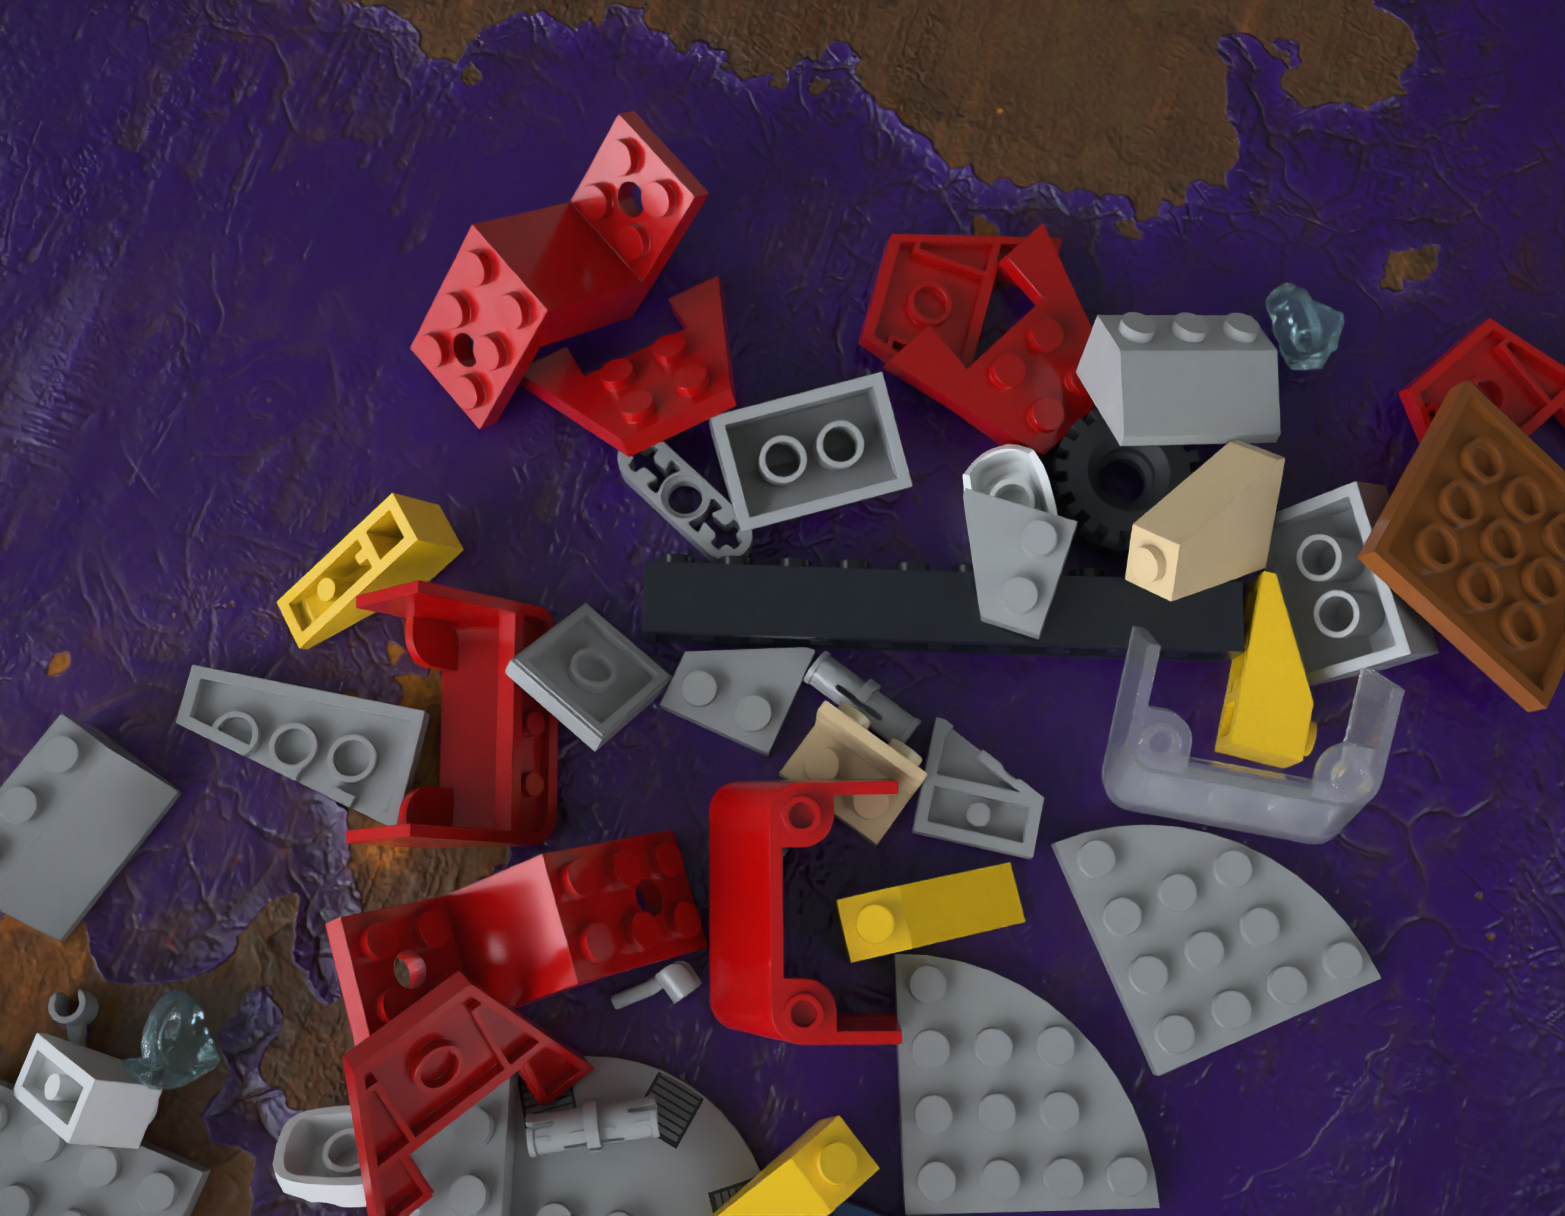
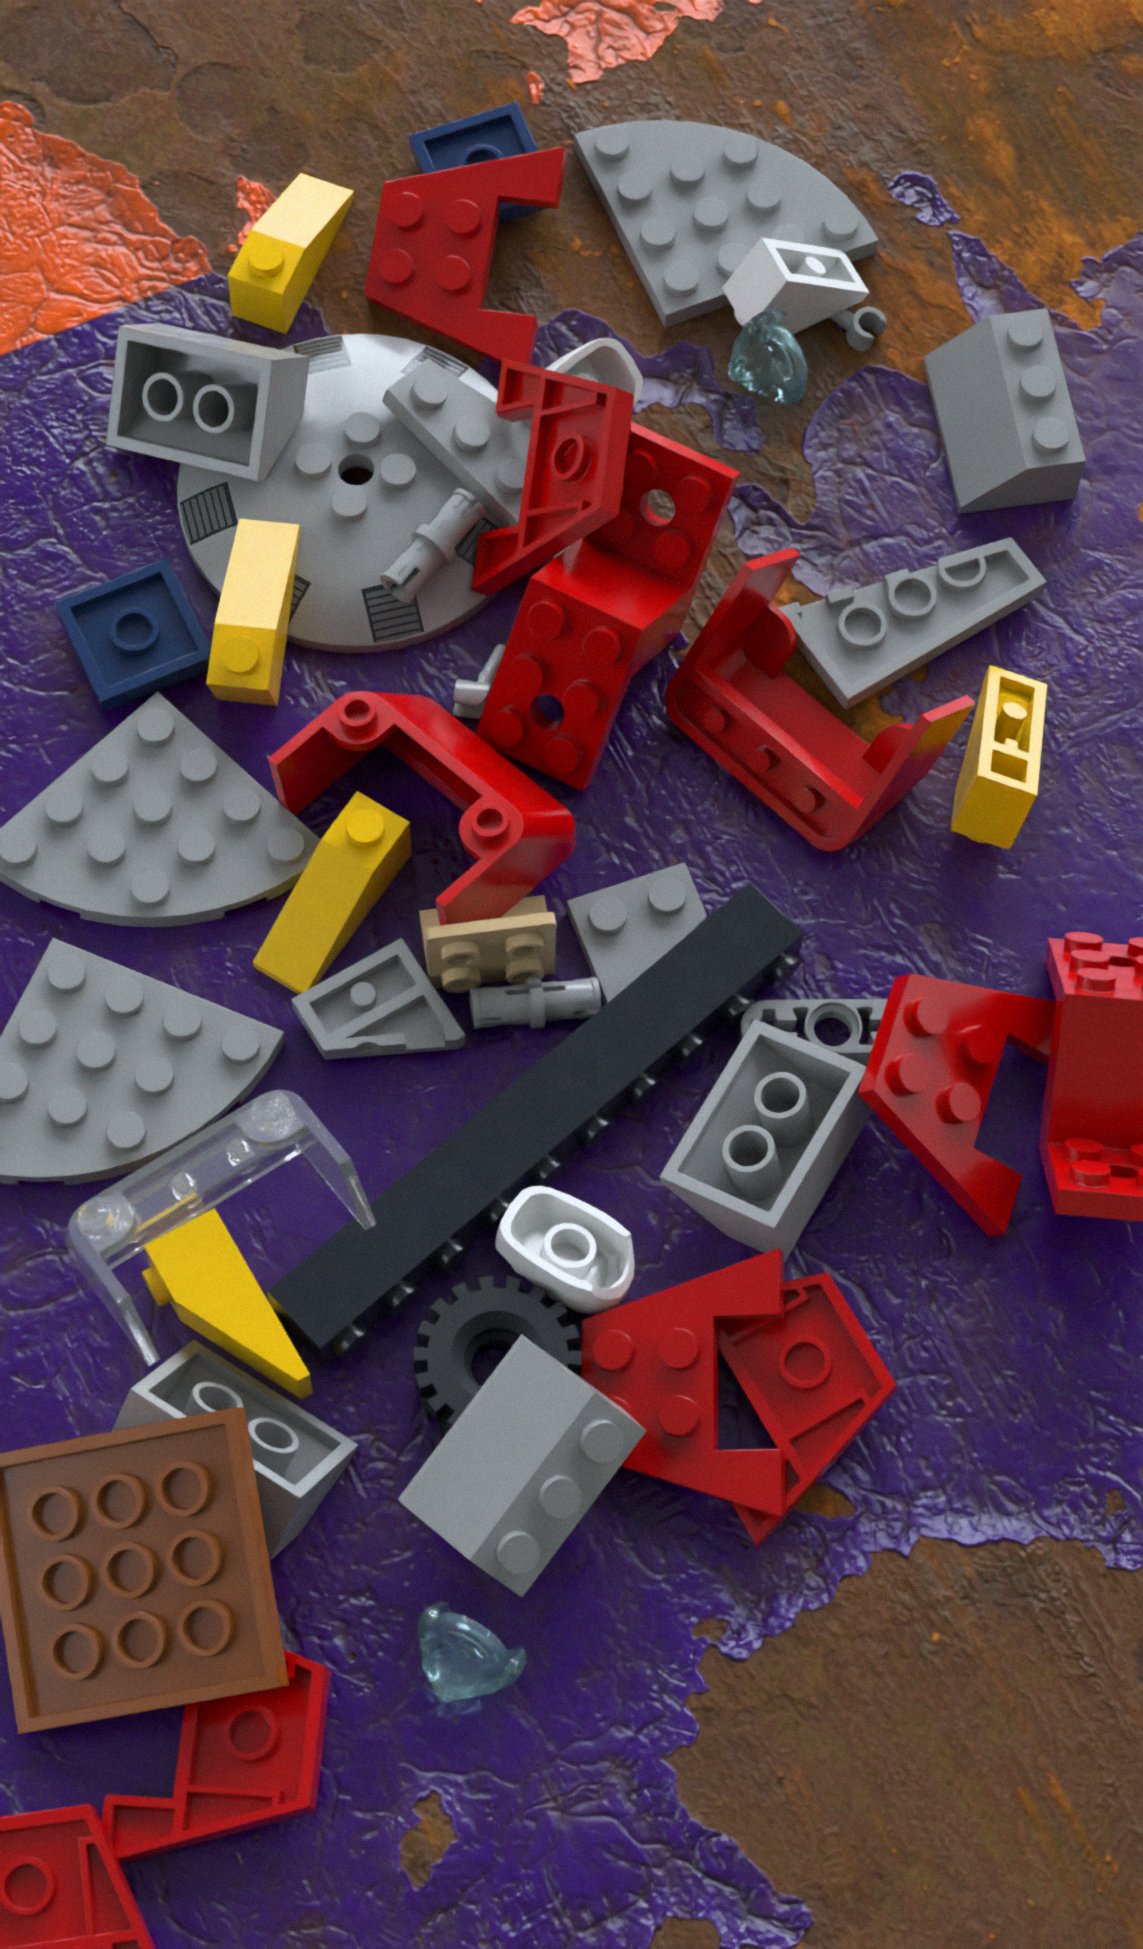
camera: 135 degrees right, 10 degrees down
light grey tile [505,603,673,752] -> none
light grey wing [963,488,1077,639] -> none
tan slope [1125,440,1286,602] -> none

